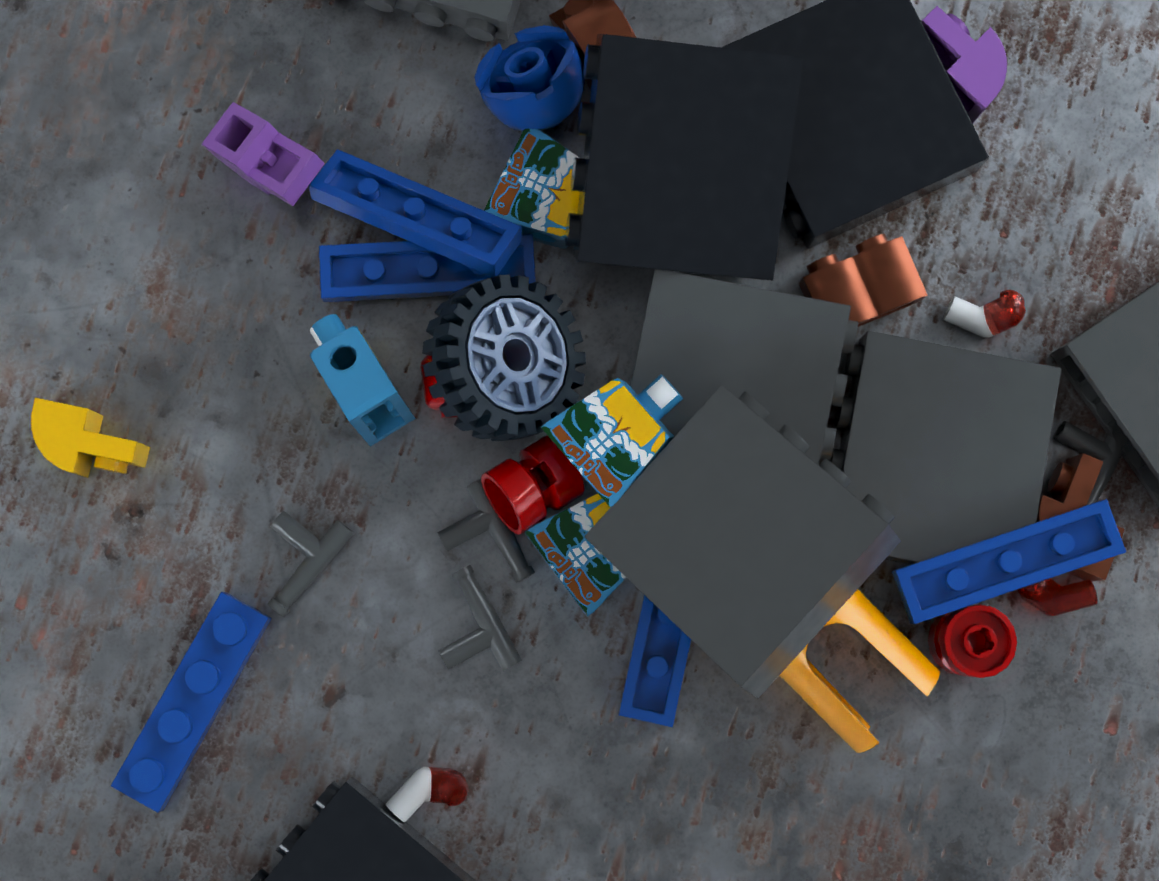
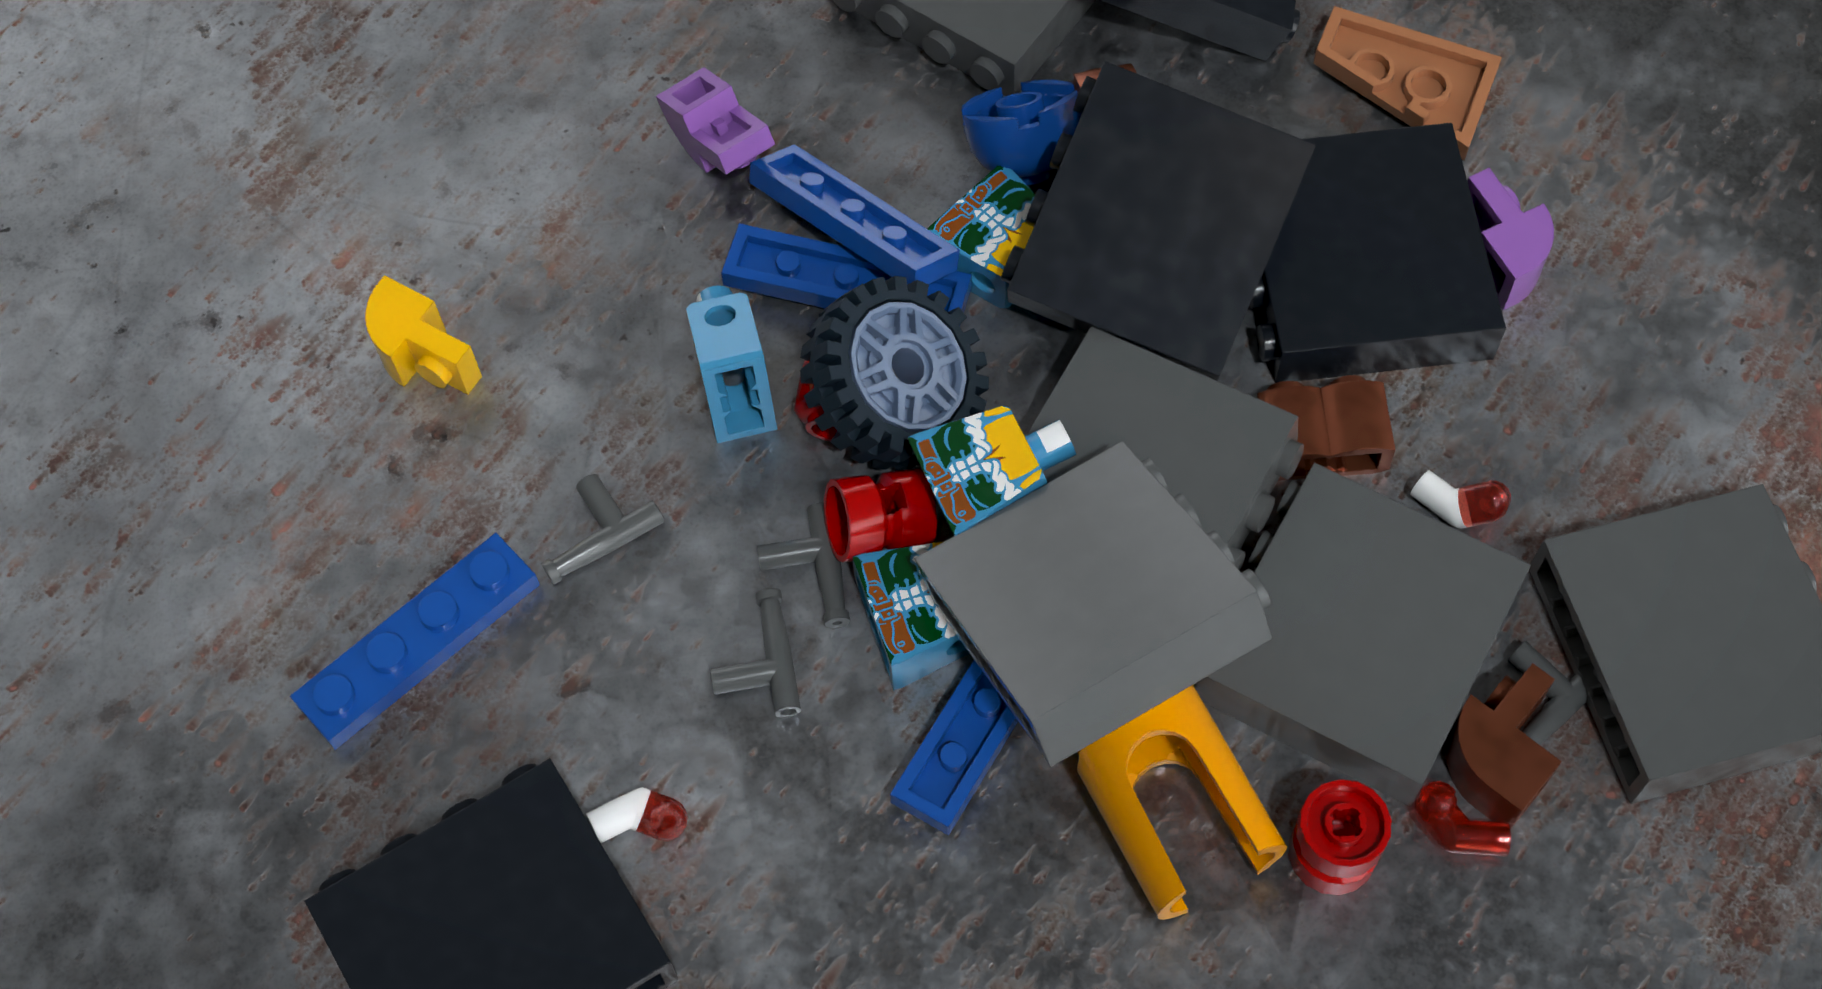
camera: 25 degrees right, 20 degrees down
blue plate [892,499,1126,624] -> none

